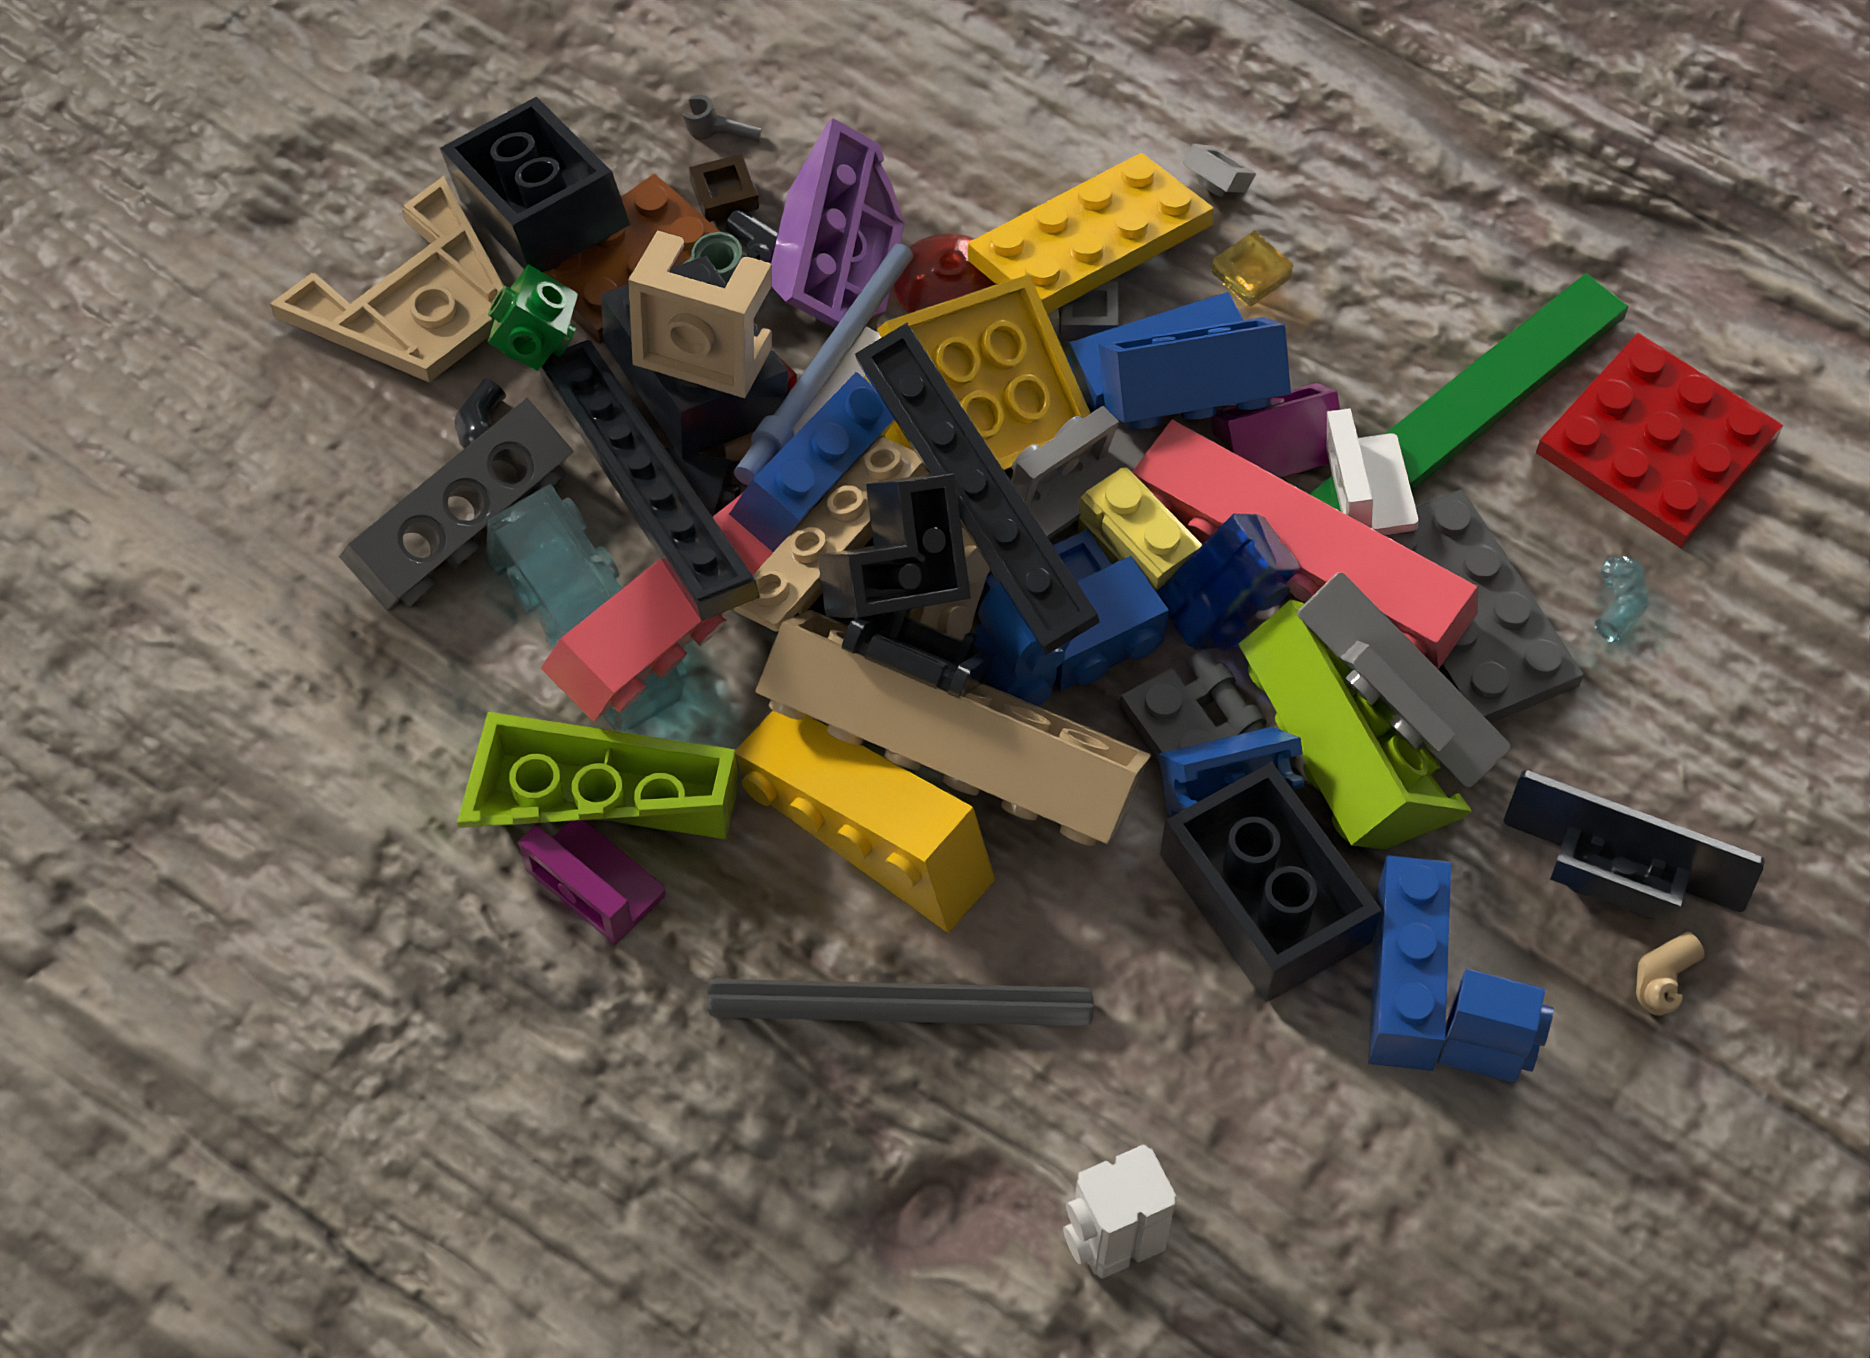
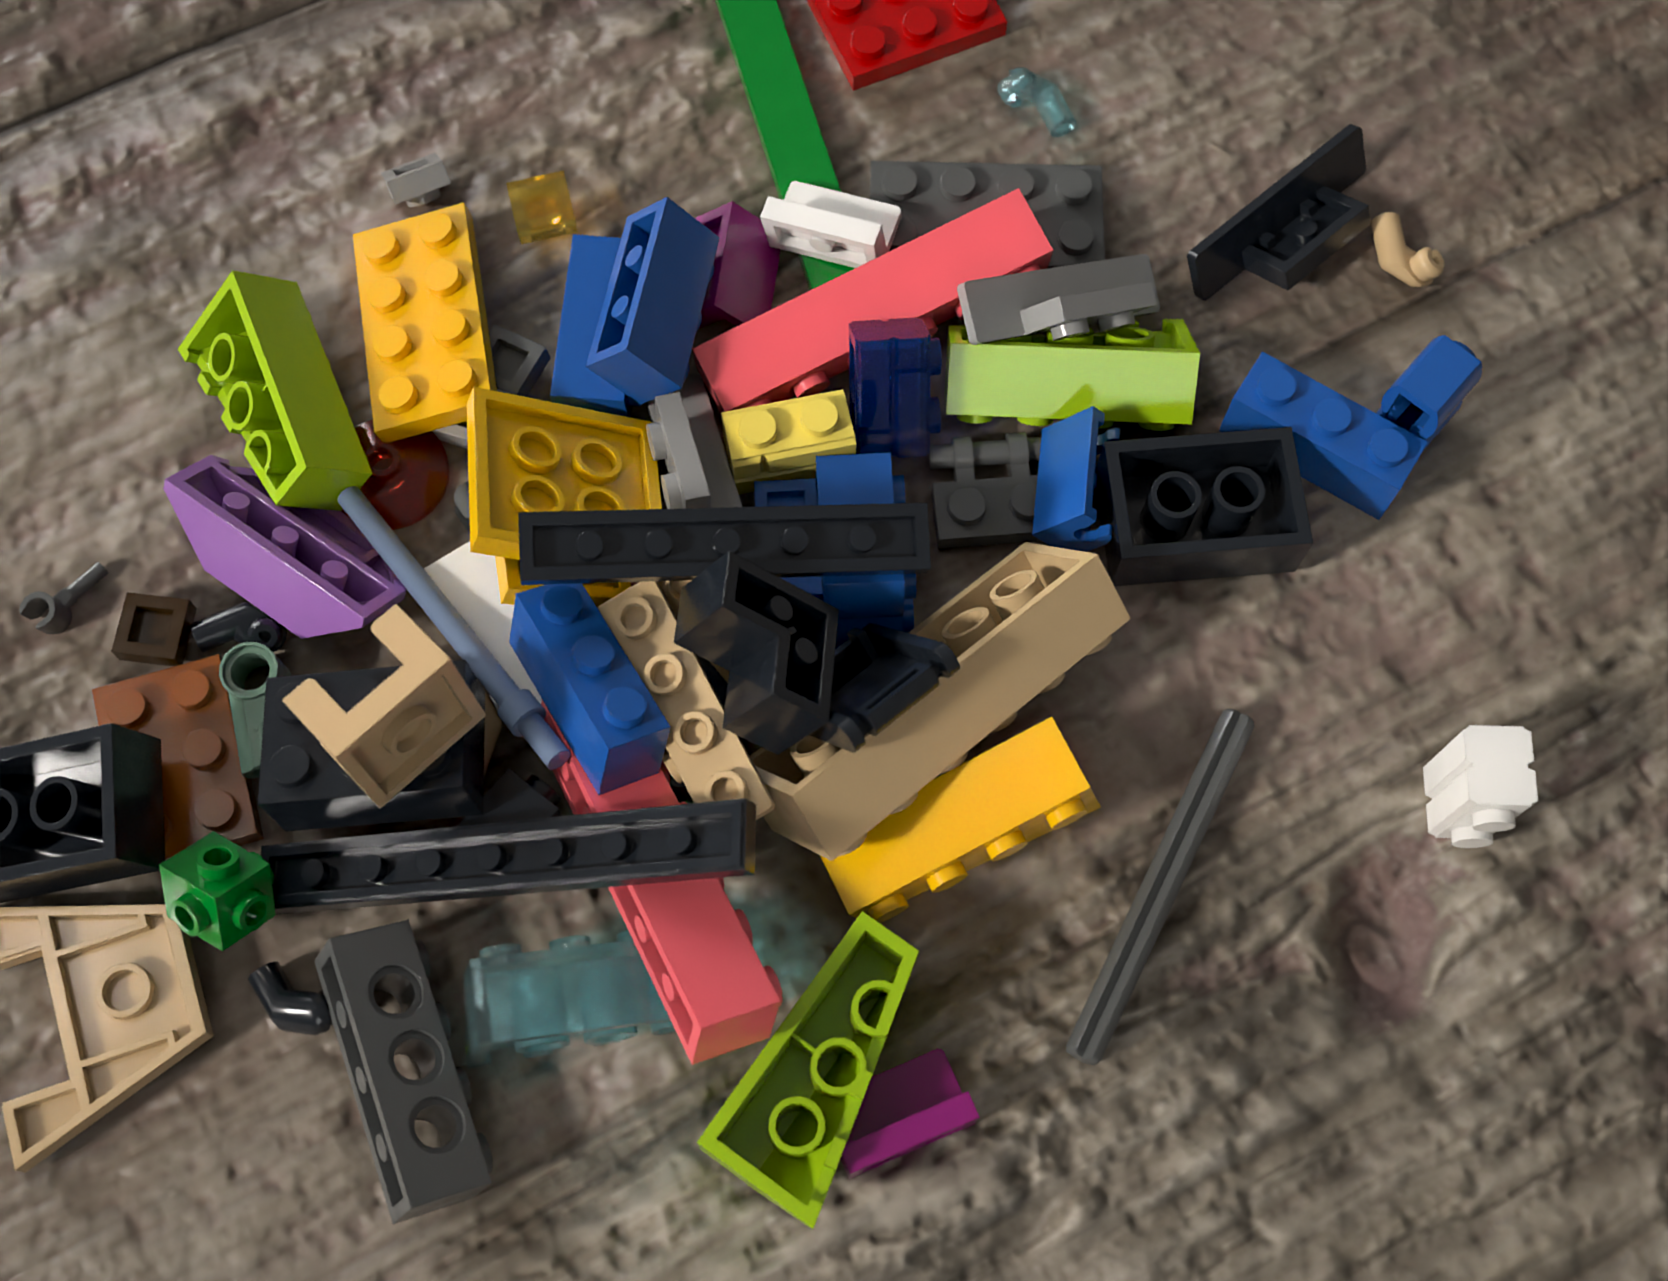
camera: 65 degrees left, 10 degrees up
none -> lime wedge [178,270,372,511]

